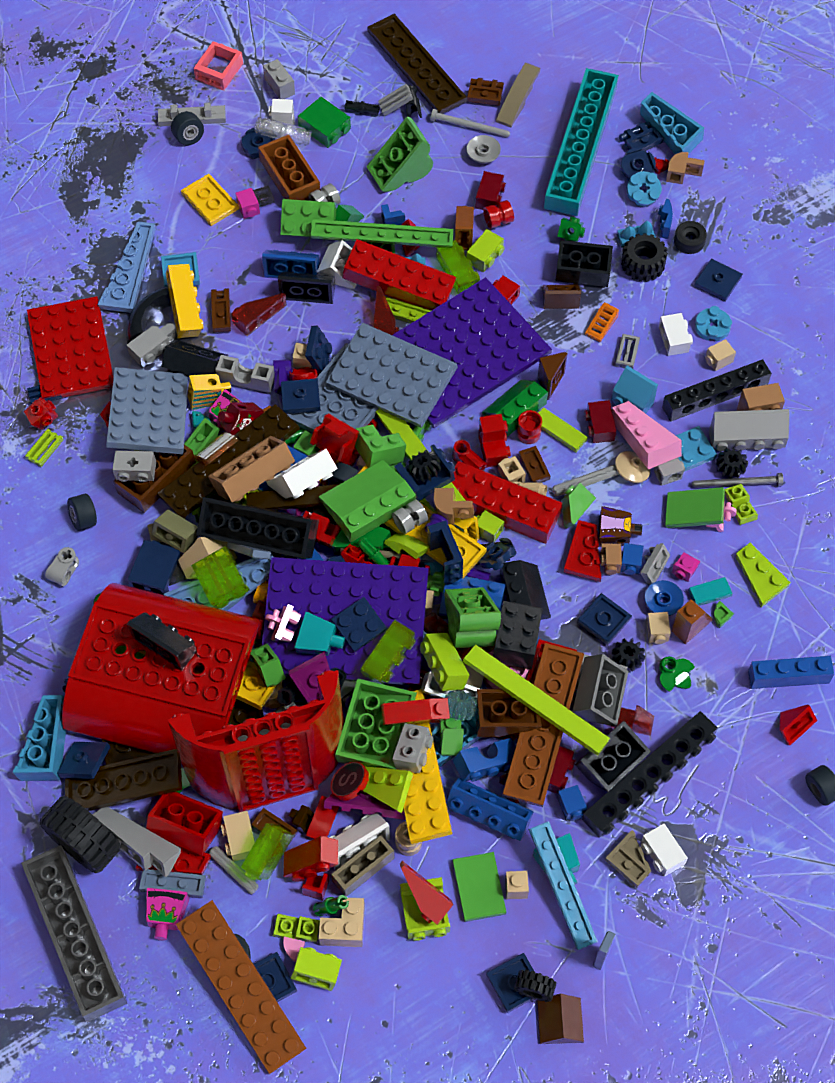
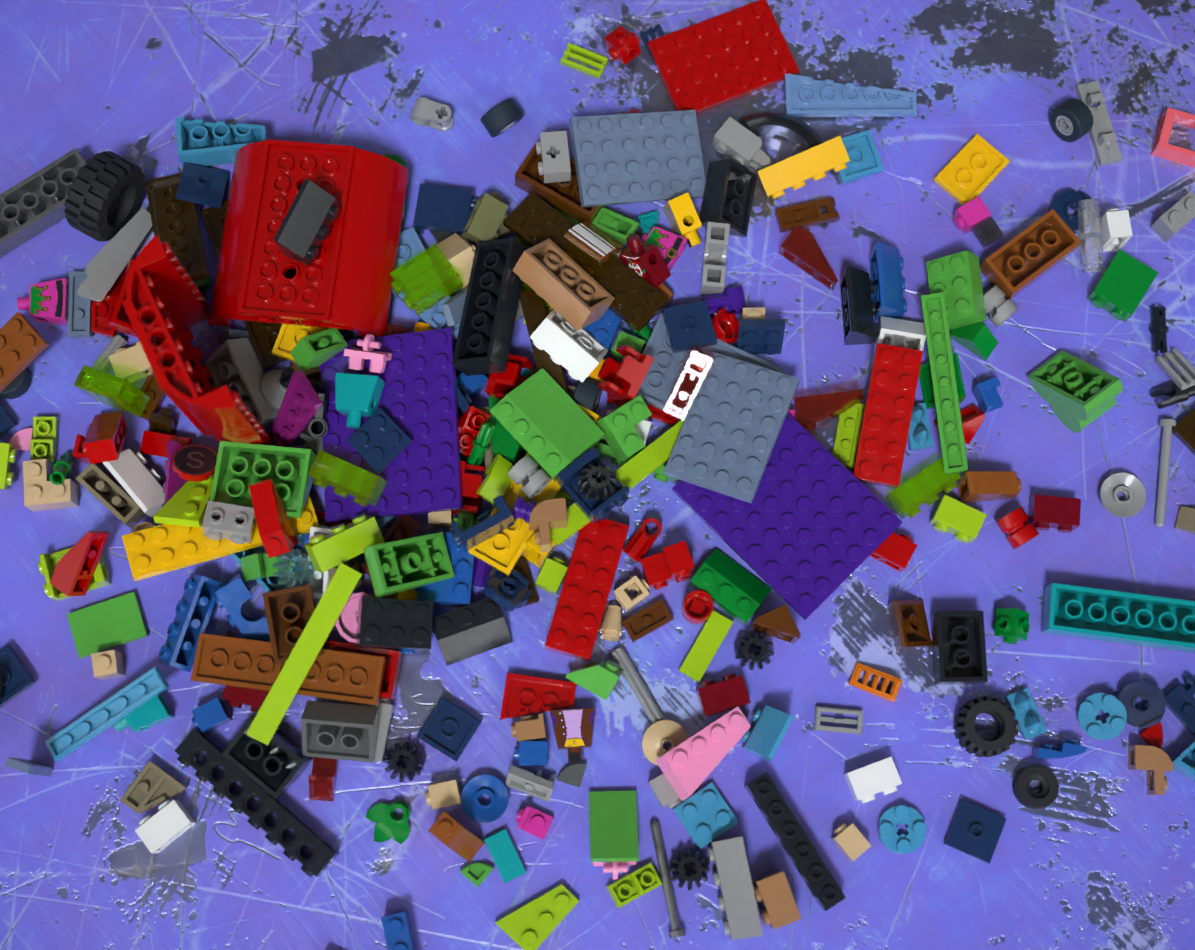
camera: 80 degrees right, 15 degrees up
none -> dark grey tile [557,764,587,788]
none -> slope [663,346,714,421]
none -> black gear [734,630,774,671]

